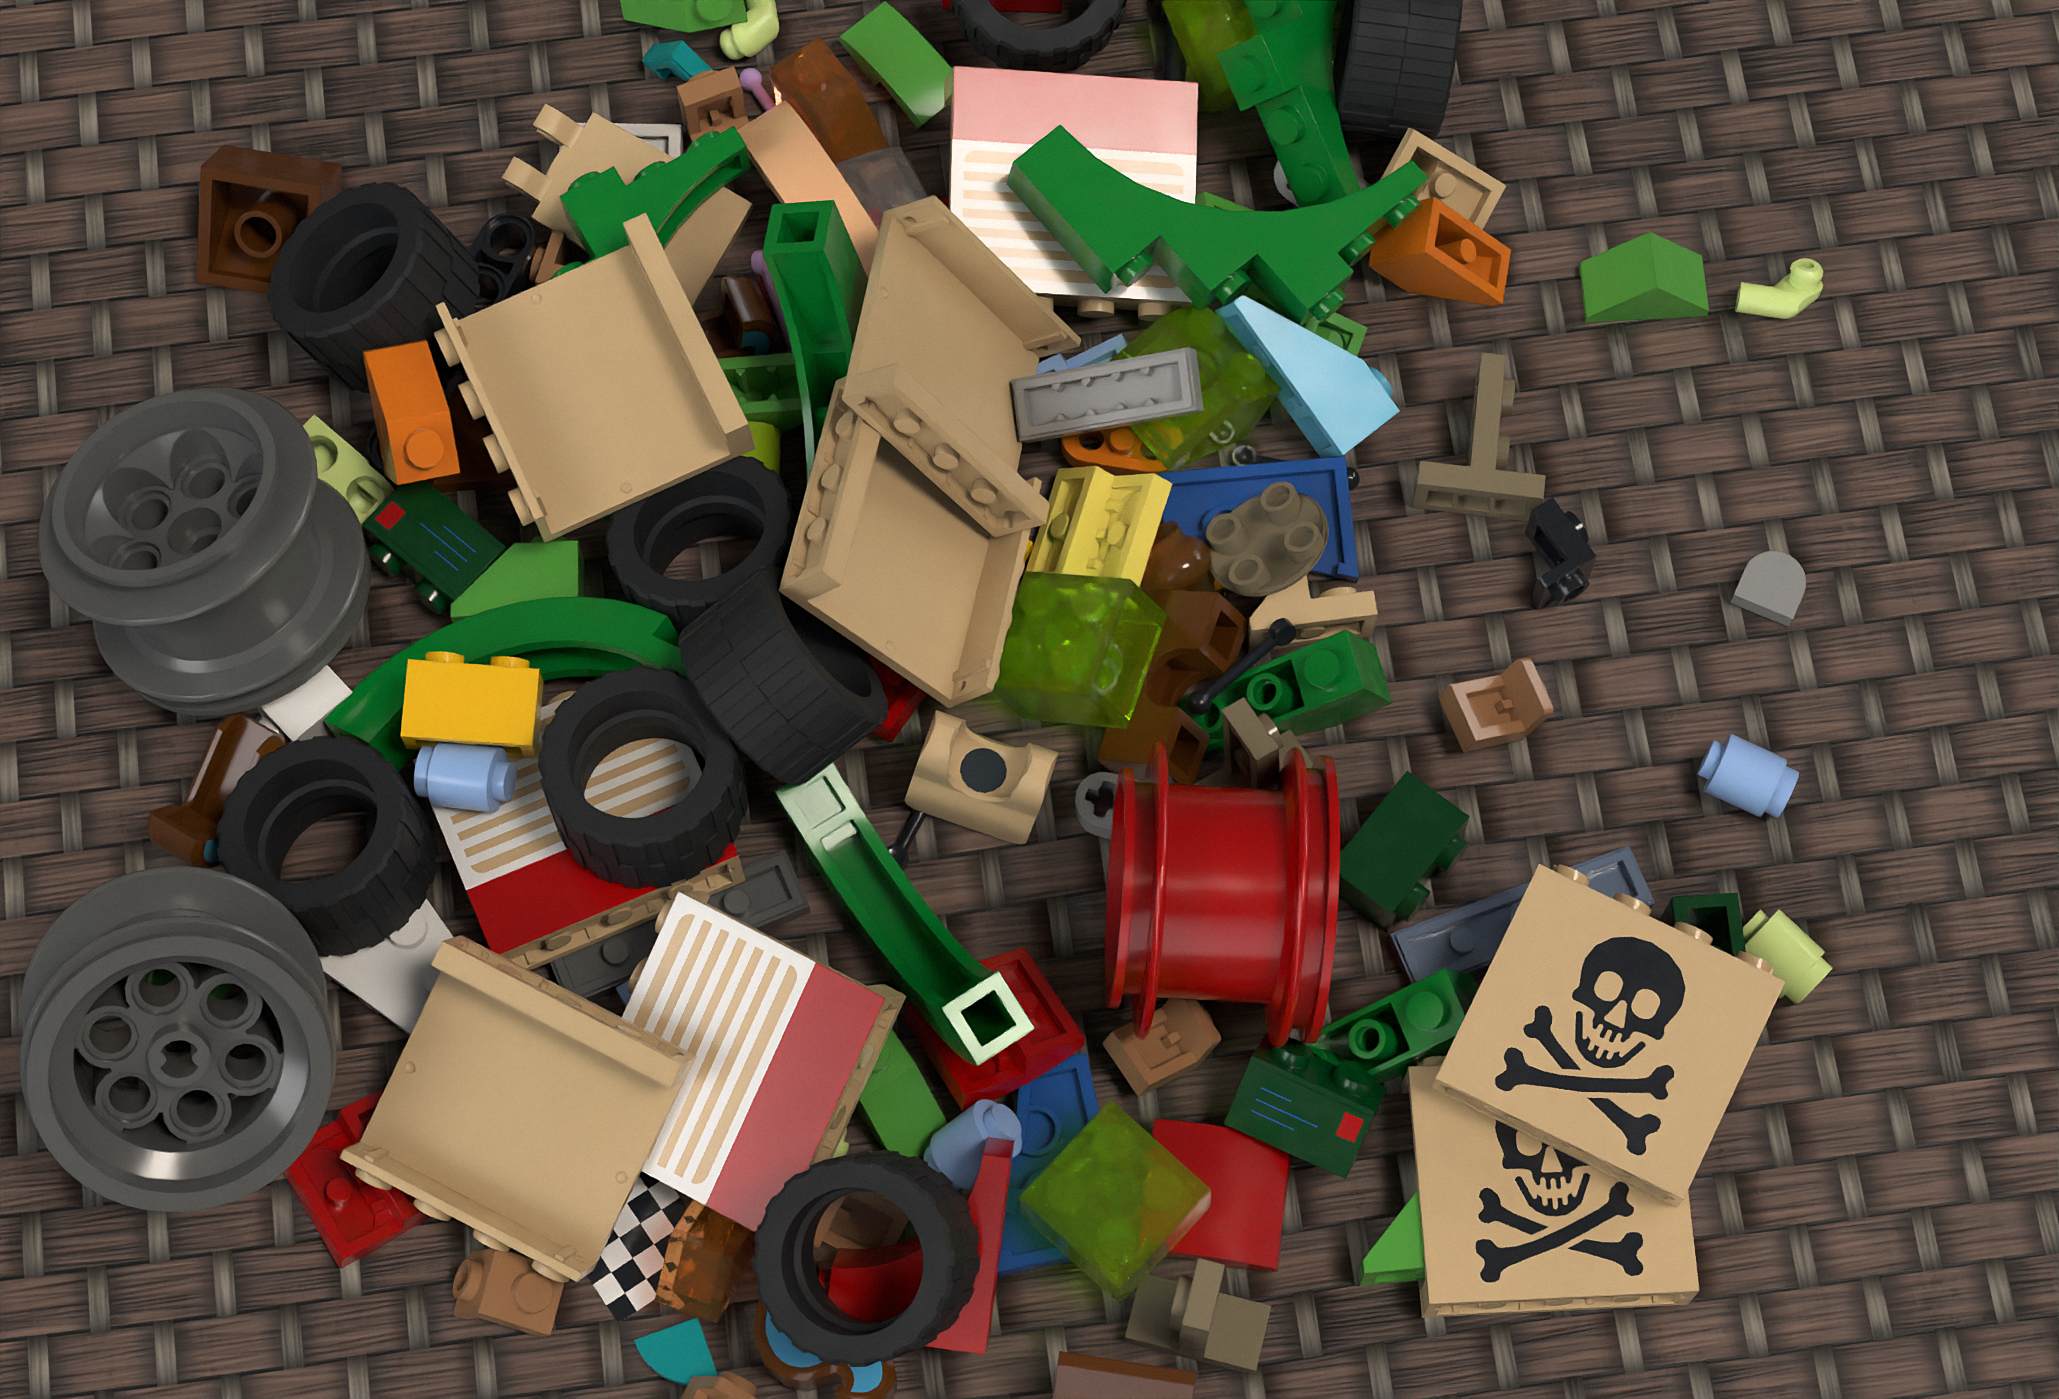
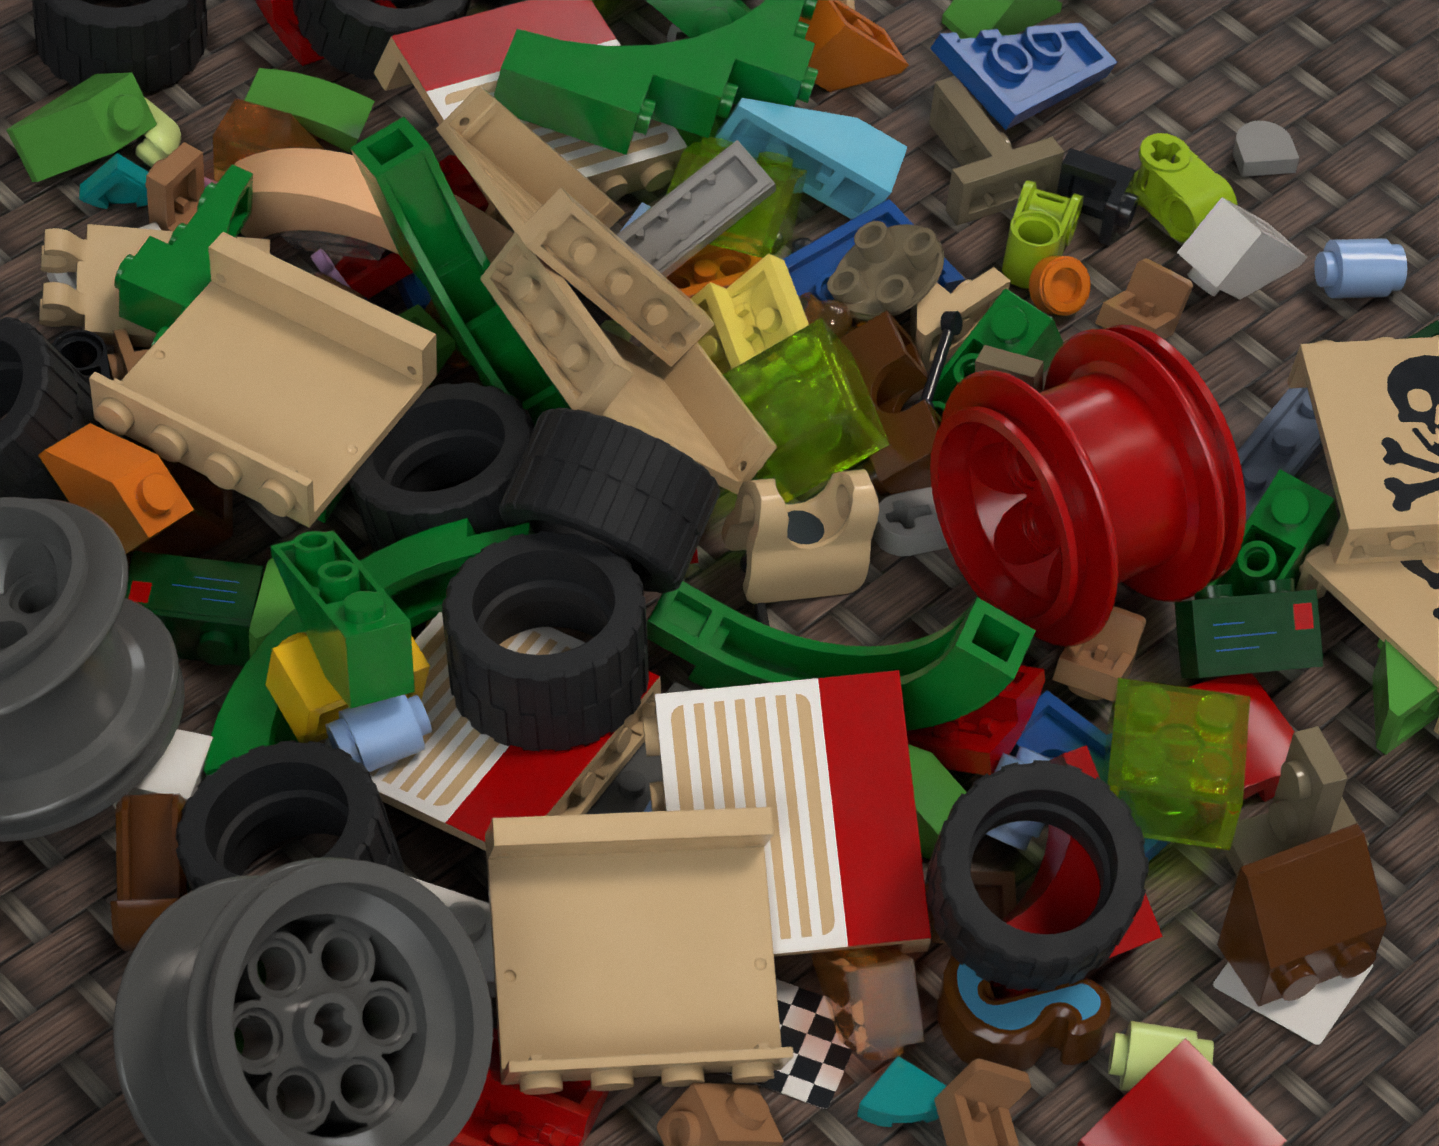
camera: 40 degrees left, 20 degrees down
none -> green slope [271,530,415,709]
none -> blue wing [930,22,1118,130]
none -> lime piece [1002,180,1083,289]
none -> orange tile [1029,256,1091,316]
none -> lime piece [1131,133,1237,243]
none -> white slope [1177,197,1307,300]

